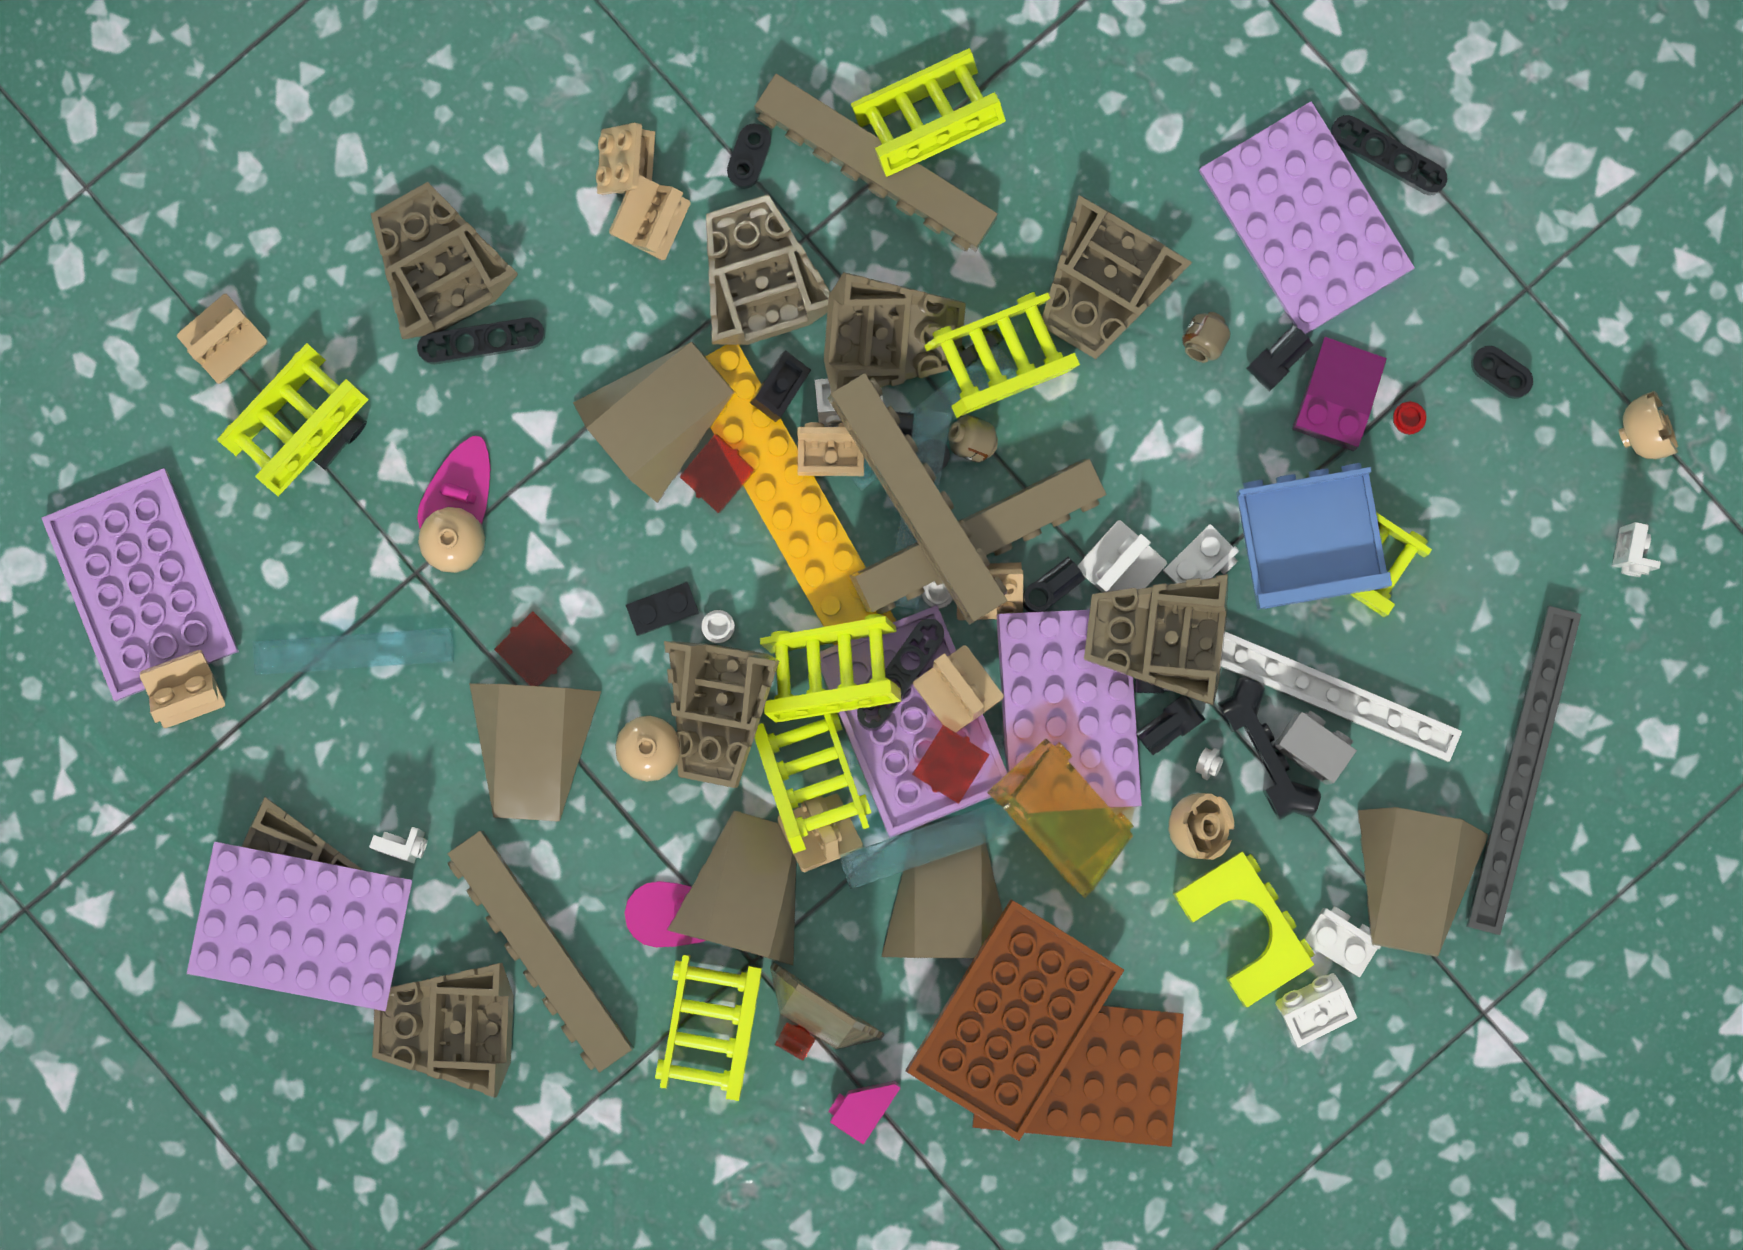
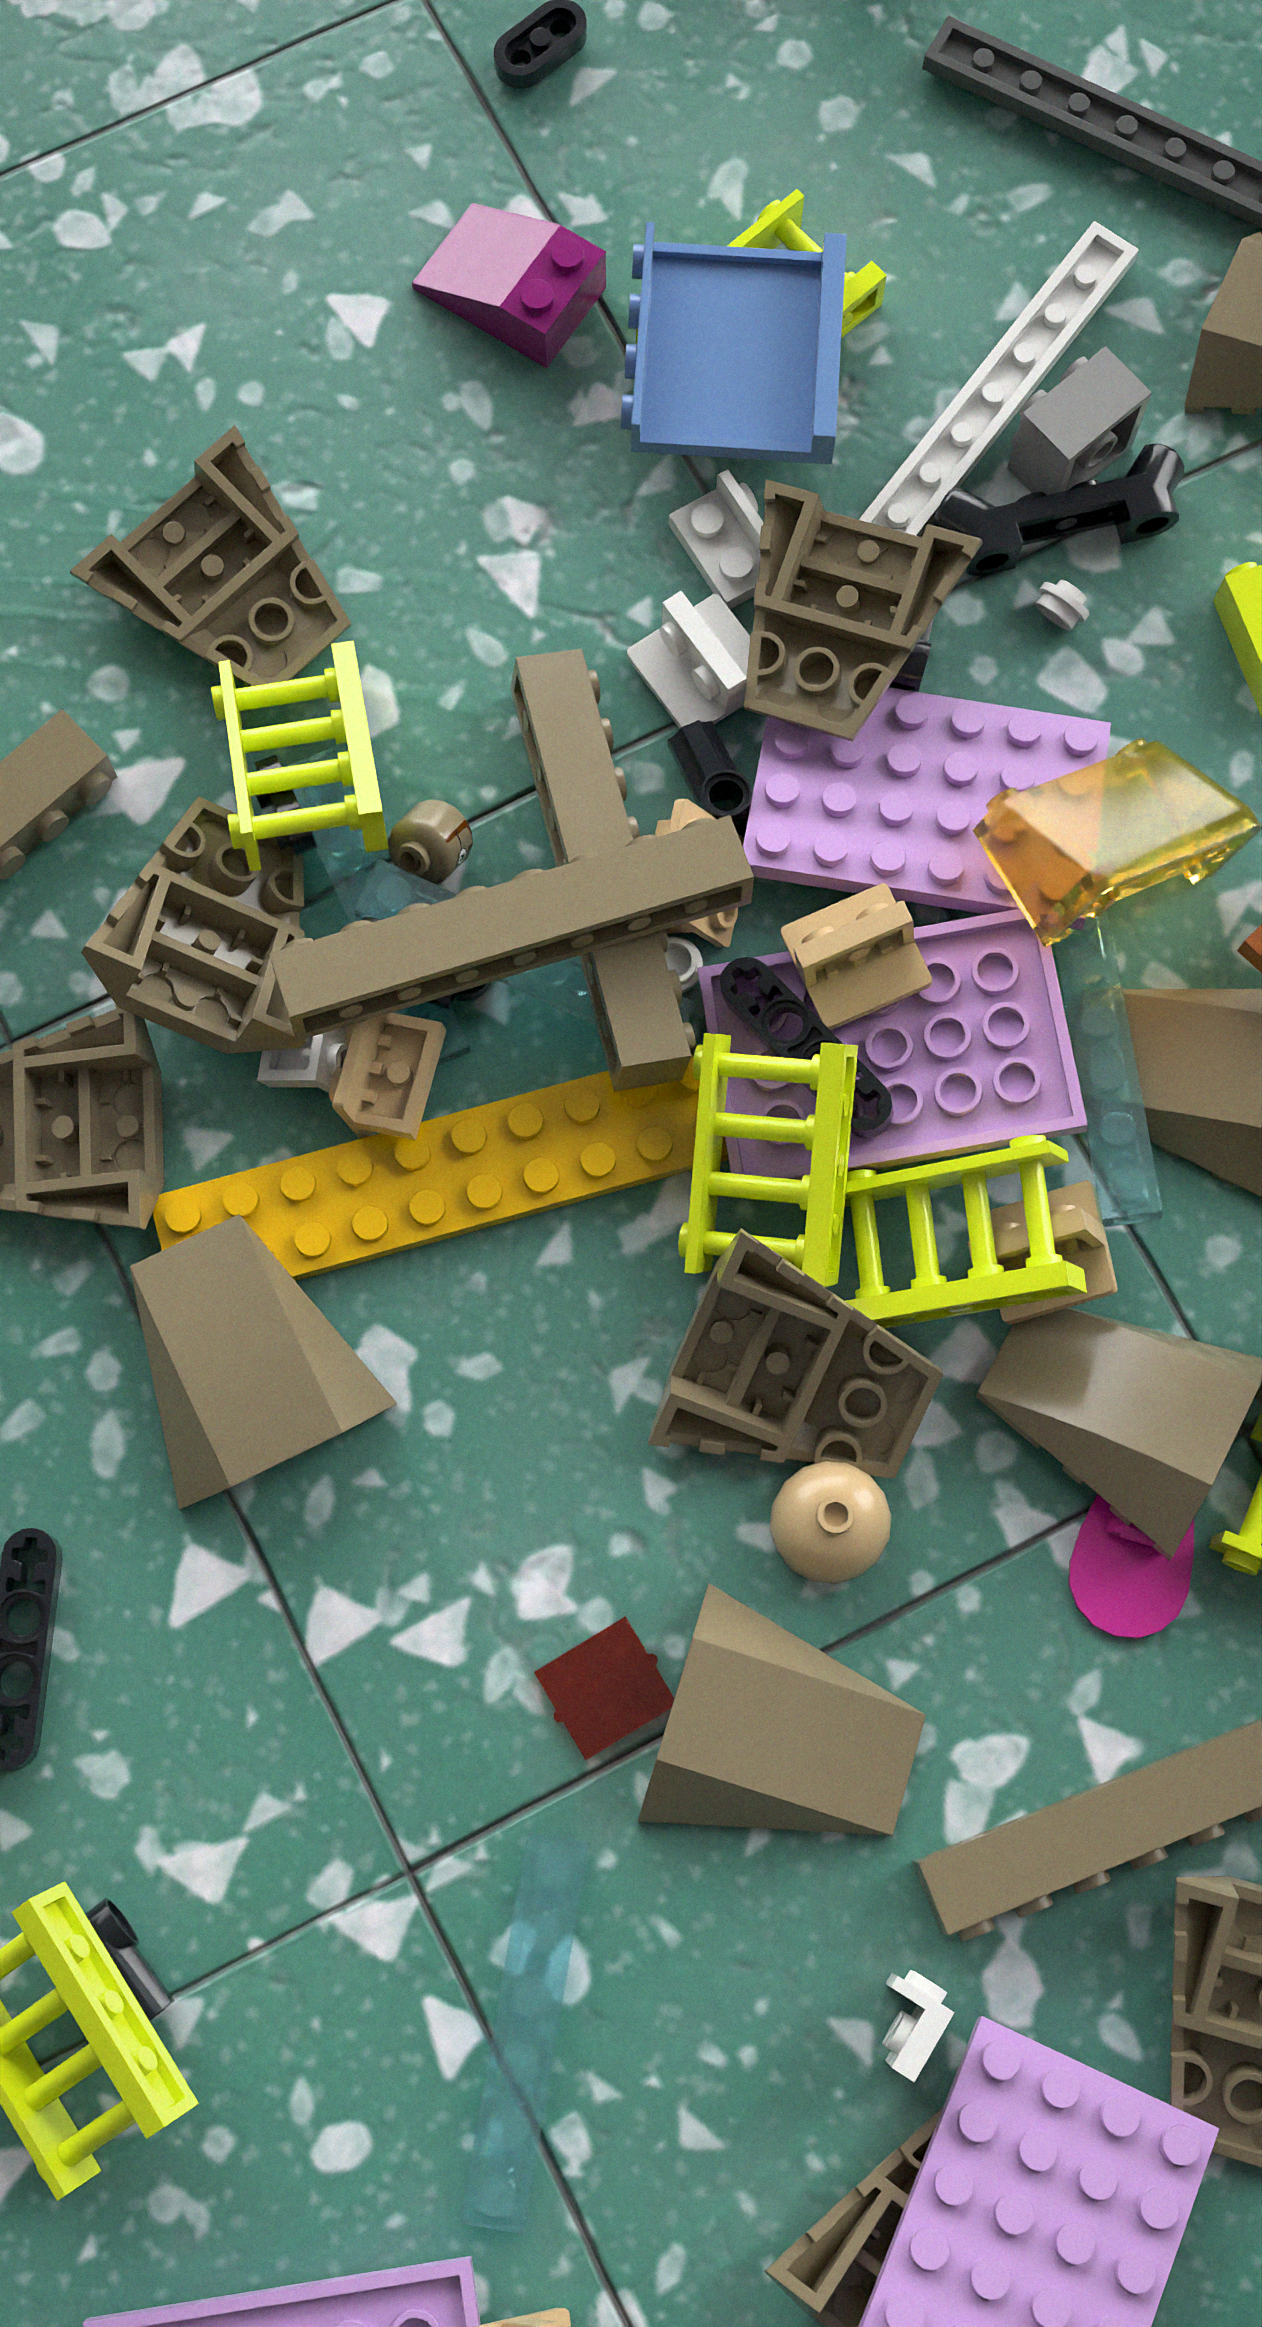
camera: 80 degrees left, 10 degrees down
dark pink shield [417,436,491,528] -> none
tan cylinder [418,507,485,573] -> none
black plate [626,582,699,636] -> none
clear red piece [680,434,756,513] -> none
white plate [702,610,735,643] -> none
black plate [749,350,811,422] -> none
clear red piece [912,725,990,804] -> none
black piece [1136,695,1206,756] -> none
tan cylinder [1168,793,1234,860] -> none
dark tan head [1182,312,1231,363] -> none
lavender plate [1199,101,1415,334] -> none
black piece [1246,325,1314,392] -> none
black beam [1331,115,1448,195] -> none
red plate [1393,401,1426,435] -> none

